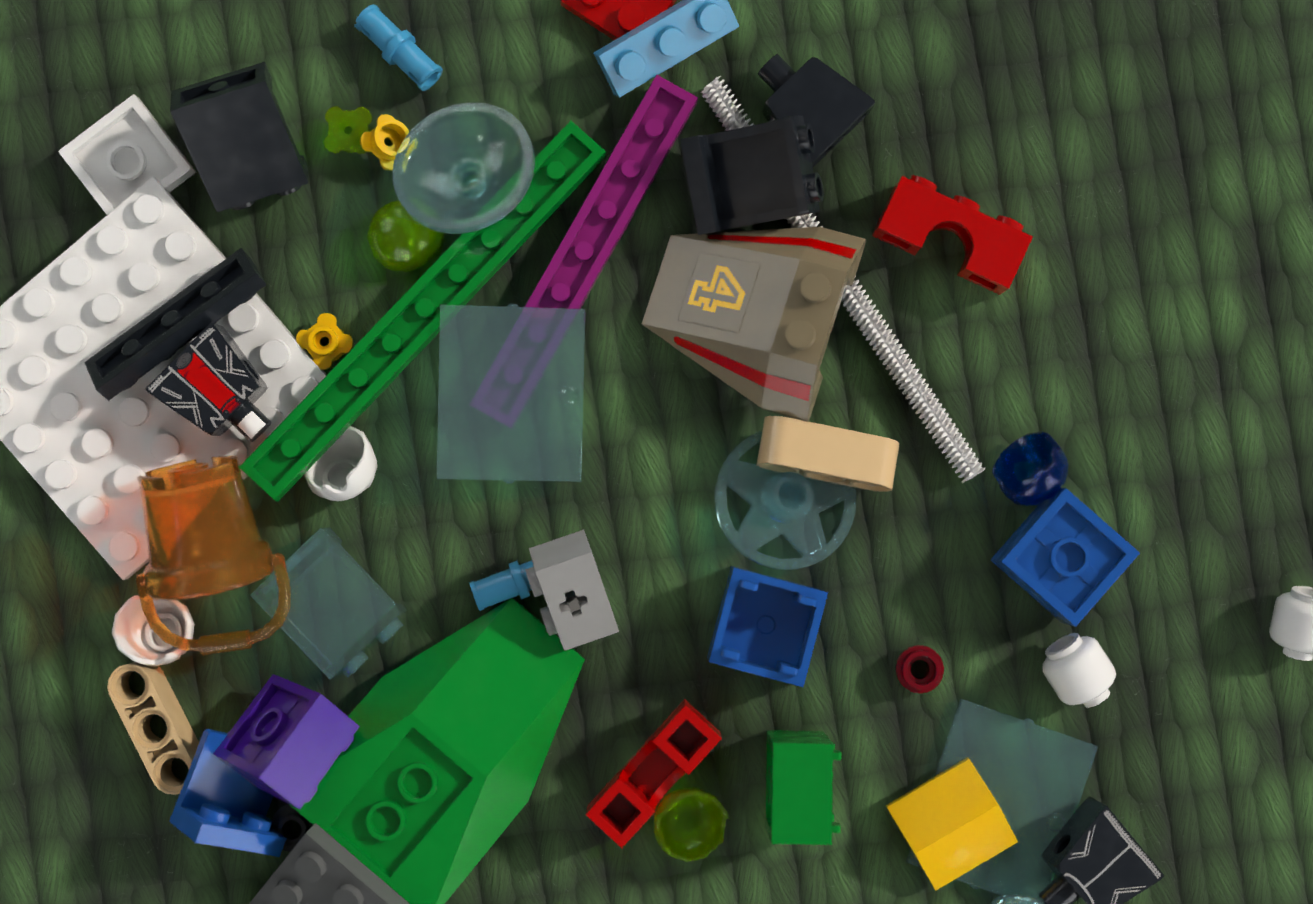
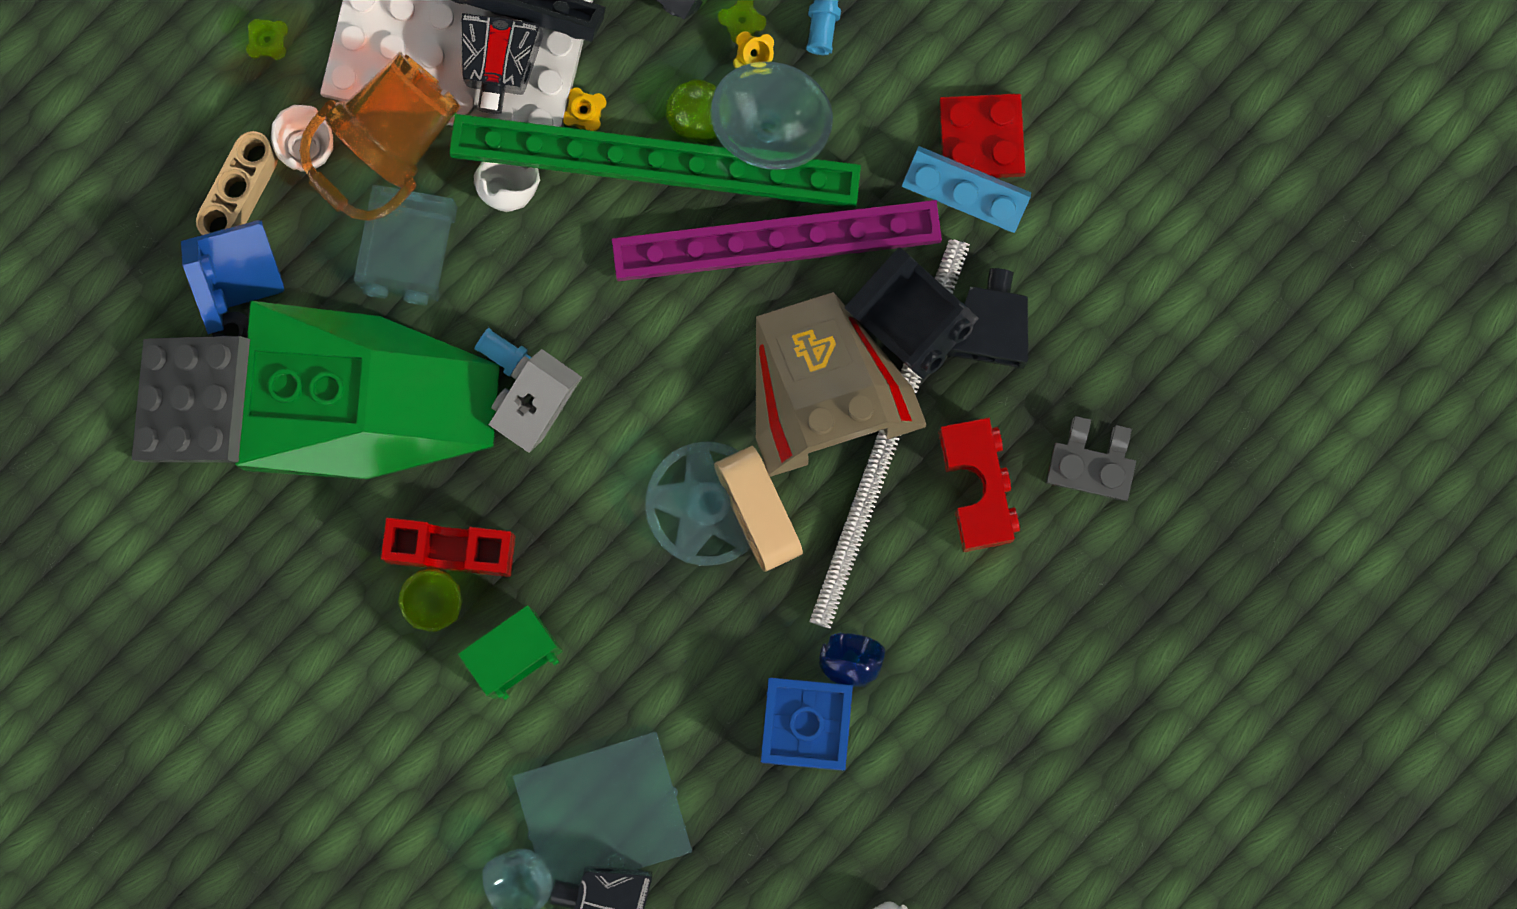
camera: 55 degrees right, 5 degrees down
dark purple container [213,674,360,810] -> none
clear light blue piece [437,304,585,484] -> none
blue container [707,566,828,687] -> none
yellow slope [885,757,1018,891] -> none
dark red plate [895,645,944,693] -> none
white head [1042,633,1116,708] -> none
none -> clear neon green plate [246,19,288,60]
none -> dark grey plate [1046,416,1137,501]

